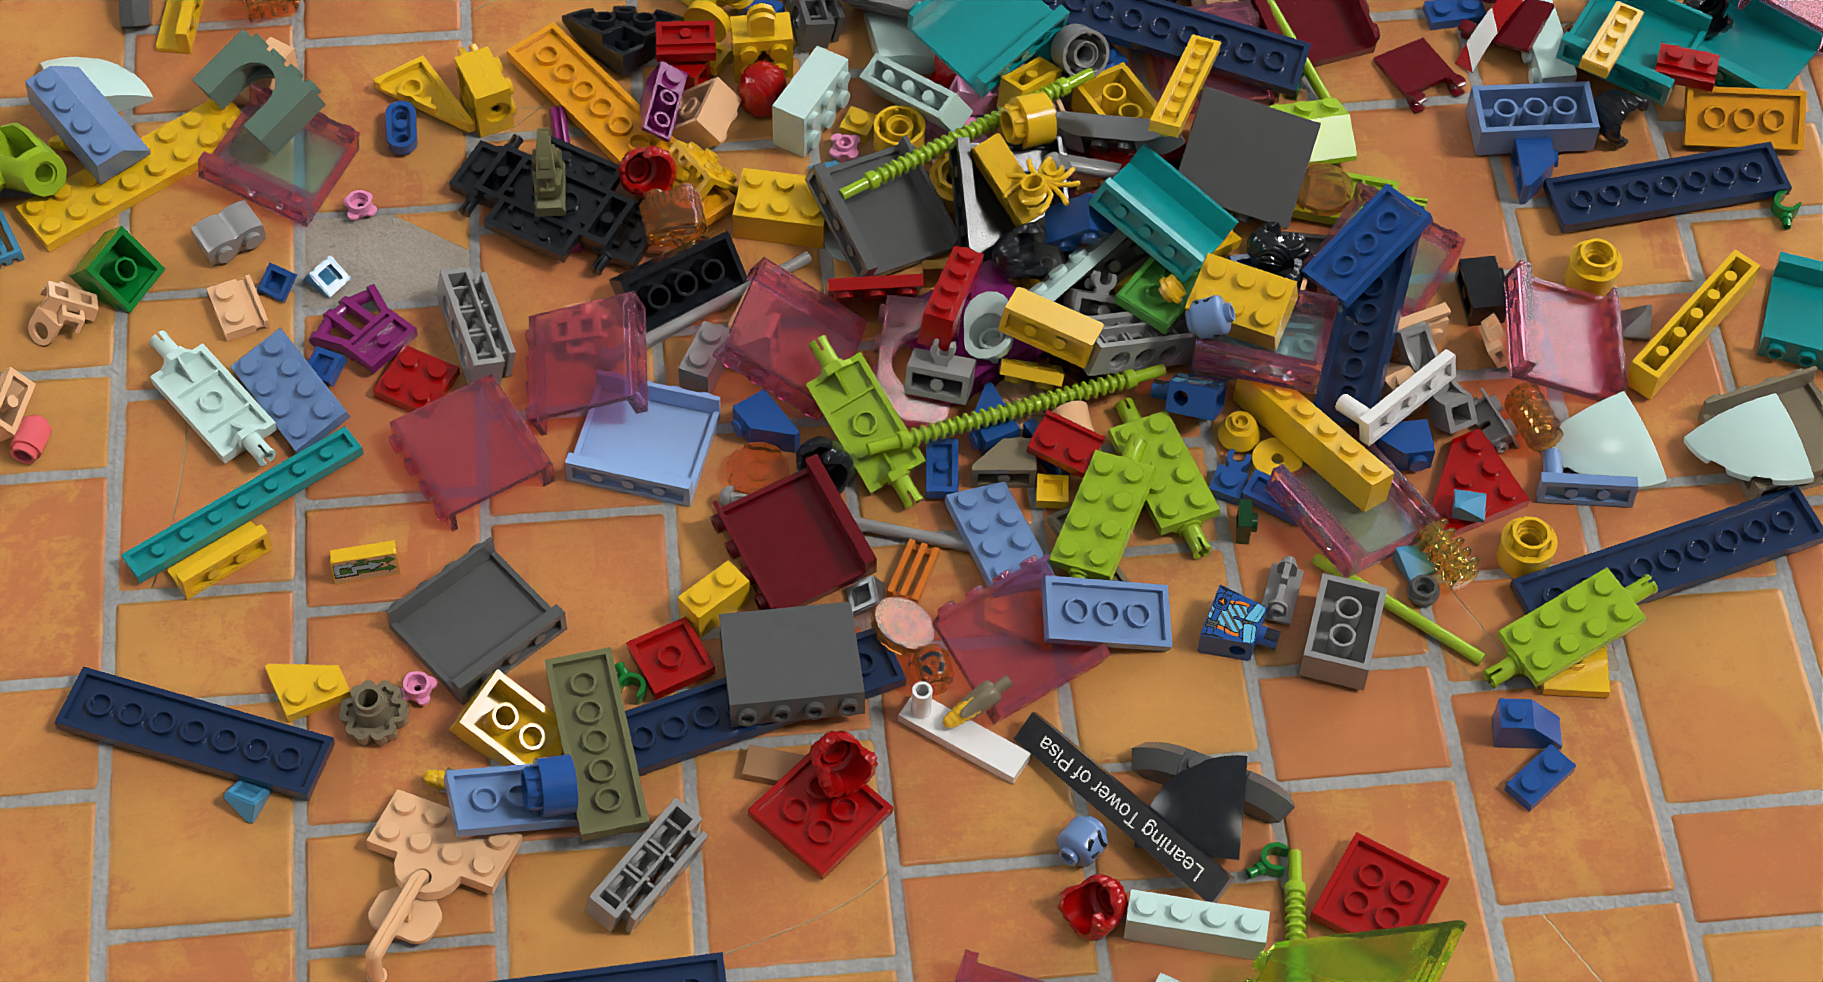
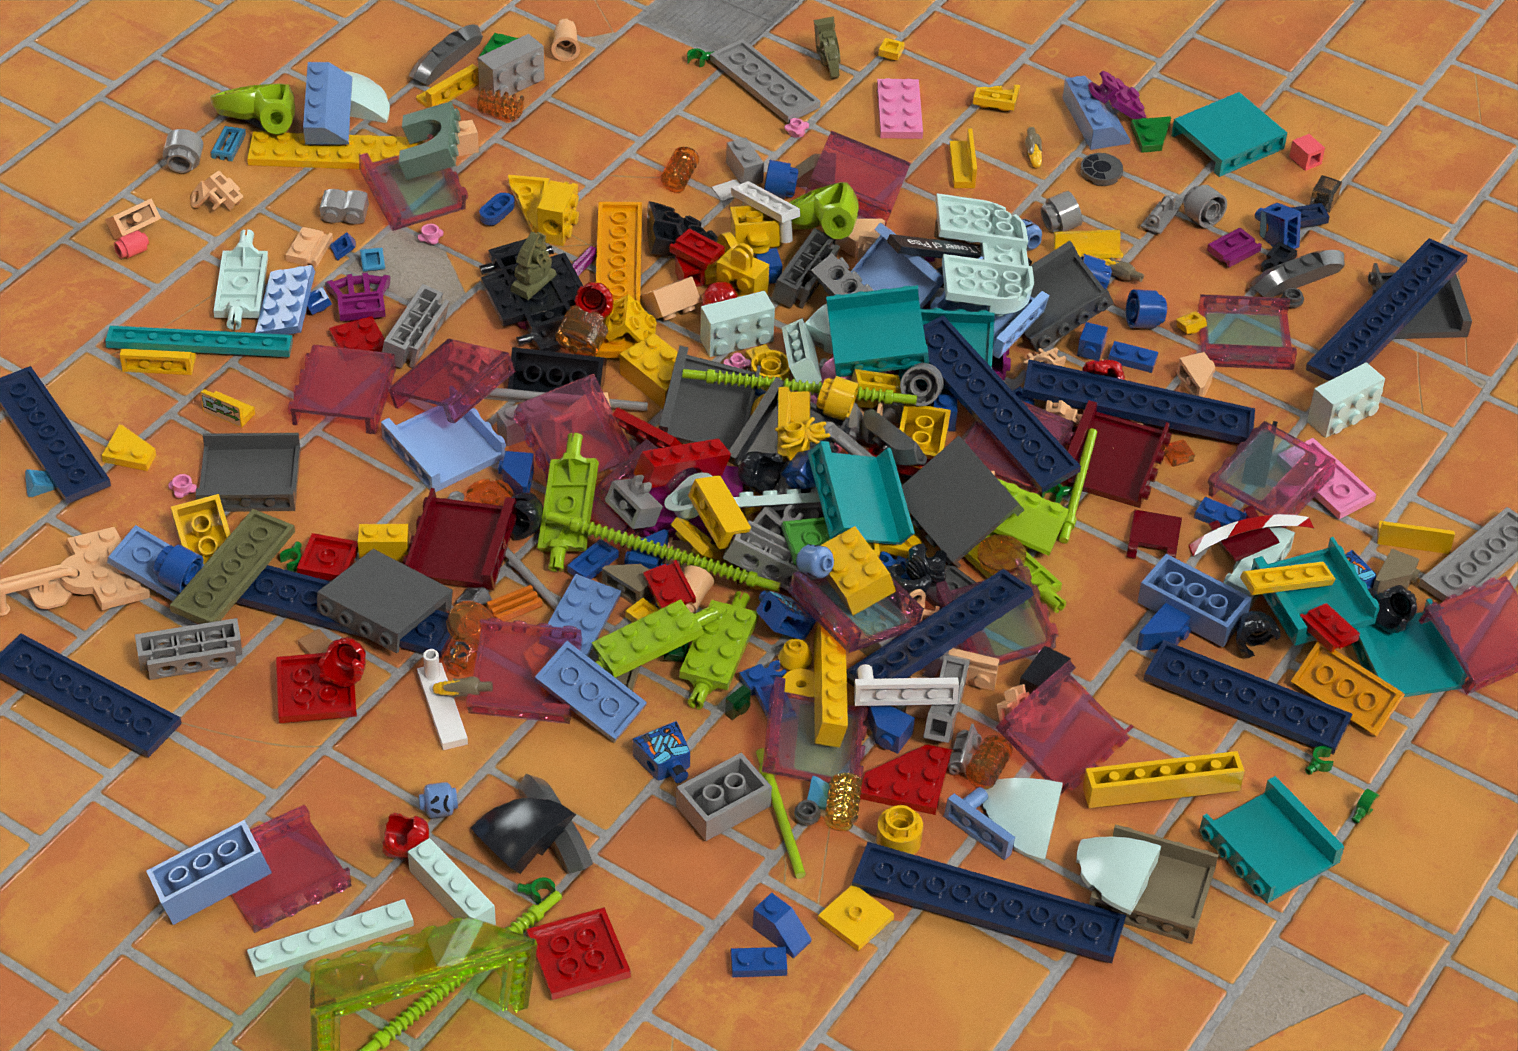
camera: 40 degrees right, 10 degrees down
green slope [69,226,166,314] -> none
dark tan plant [339,680,410,746] -> none
magenta slope [640,61,688,142] -> none
black tile [1014,712,1235,903] -> none
yellow plate [1148,34,1221,138] -> none
yellow plate [1158,274,1187,304] -> none
light grey hinge [1261,556,1304,625] -> none
blue plate [1301,184,1433,308] -> none
dark azure slope [1451,489,1486,523] -> none
lime plate [1483,567,1658,689] -> none
yellow piece [1564,238,1623,300] -> none
flat silver slope [1617,305,1652,342] -> none

